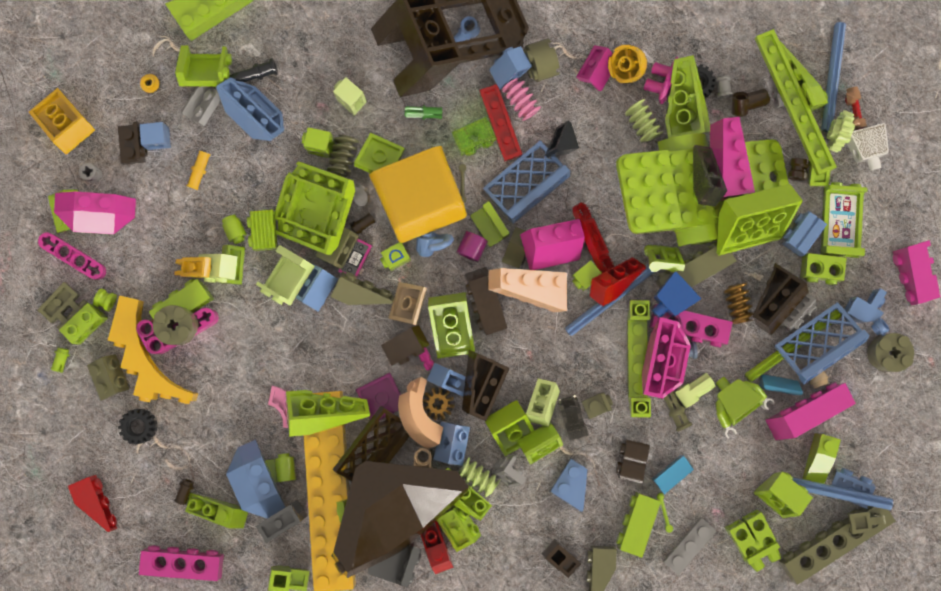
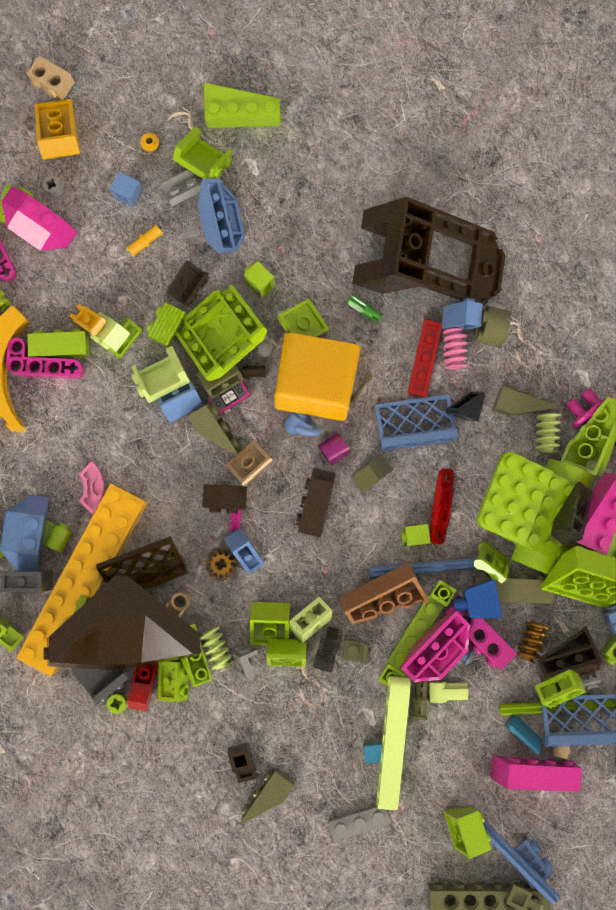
camera: 30 degrees right, 0 degrees up
dark brown bracket [118,121,148,165] -> none
olive brick [153,305,198,346] -> none
lime brick [222,214,247,244] -> none
black pin [226,58,278,82] -> none
lime wedge [286,390,370,437] -> none
olive piece [327,134,359,177] -> none
yellowish green brick [333,77,367,116] -> none
magenta tile [356,372,401,421] -> none
lime brick [380,242,411,271] -> none
light nougat arch [398,377,443,449] -> none
lime slope [428,292,475,359] -> none
medium blue brick [433,421,470,466] -> none
clear neon green brick [452,117,496,157] -> none
medium blue pin [454,16,481,42] -> none
dark brown wedge [462,350,510,421] -> none
lime panel [470,201,510,247] -> none
light nougat wedge [488,268,567,312] -> none
dark pink slope [520,219,585,270] -> none
medium blue wing [550,458,588,512] -> none
dark pink panel [576,45,613,91] -> none
red slope [590,257,646,306] -> none
yellow cylinder [608,45,647,83] -> none
dark brown brick [615,439,650,483] -> none
lime brick [616,492,661,558] -> none
lime hinge [657,493,673,533] -> none
lime torso [715,377,775,438] -> none
lime hips [724,509,781,572] -> none
lime slope [802,433,841,484] -> none
none -> tan brick [27,56,75,100]
none -> lime wheel [106,692,128,714]
none -> dark brown bracket [165,260,209,305]
none -> medium nougat wedge [340,562,430,625]
none -> yellowish green beam [376,676,411,810]
none -> olive slope [492,385,557,416]
none -> lime brick [535,669,586,708]

